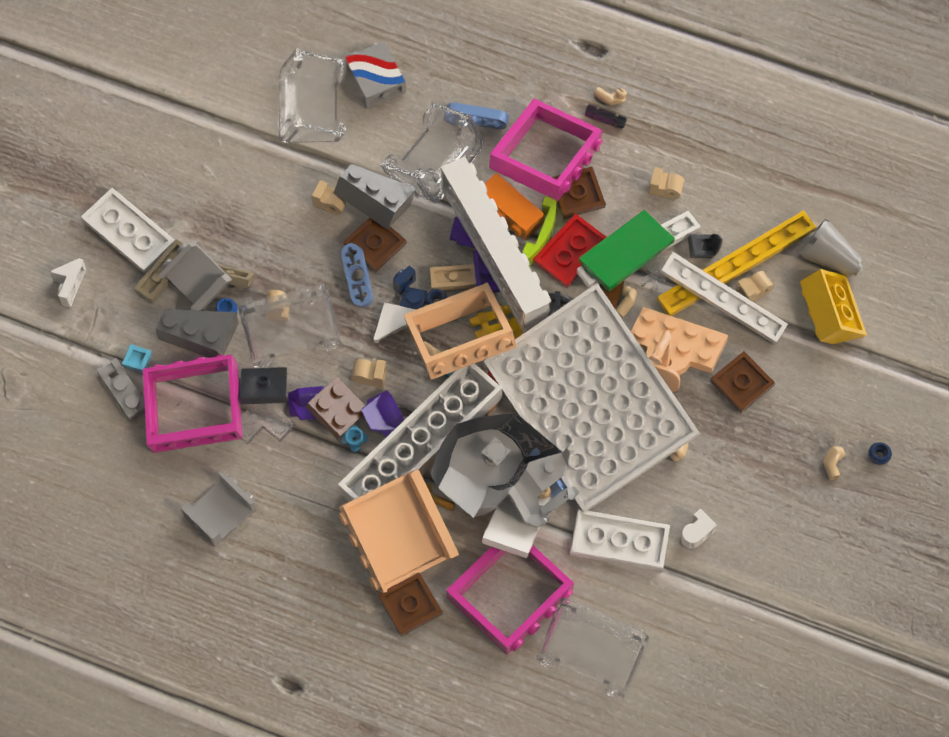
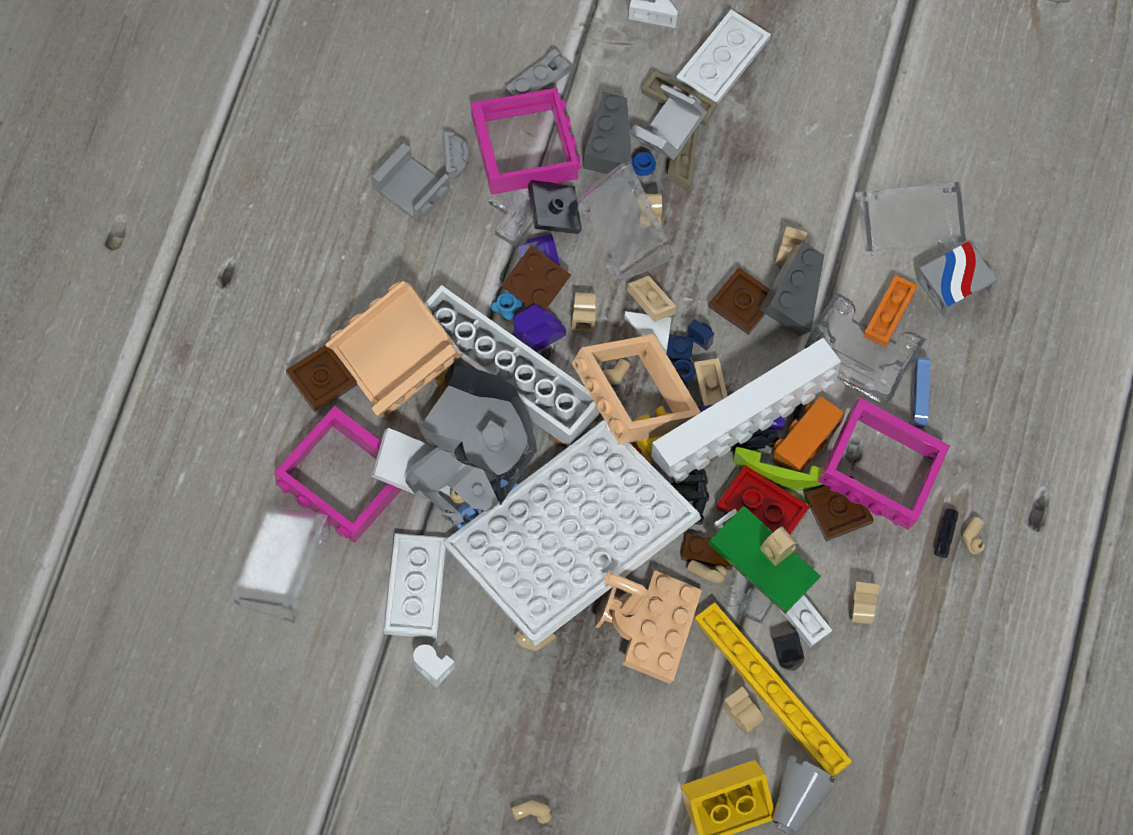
camera: 80 degrees right, 0 degrees up
medium azure plate [122,344,153,374] -> none
medium blue beam [341,243,374,308] -> none
white plate [660,252,788,344] -> none
reddish brown plate [710,351,775,413] -> none
none -> light grey plate [443,131,469,178]
none -> tan plate [627,276,676,322]
none -> tan leg [760,527,797,566]
none -> orange plate [863,275,918,347]

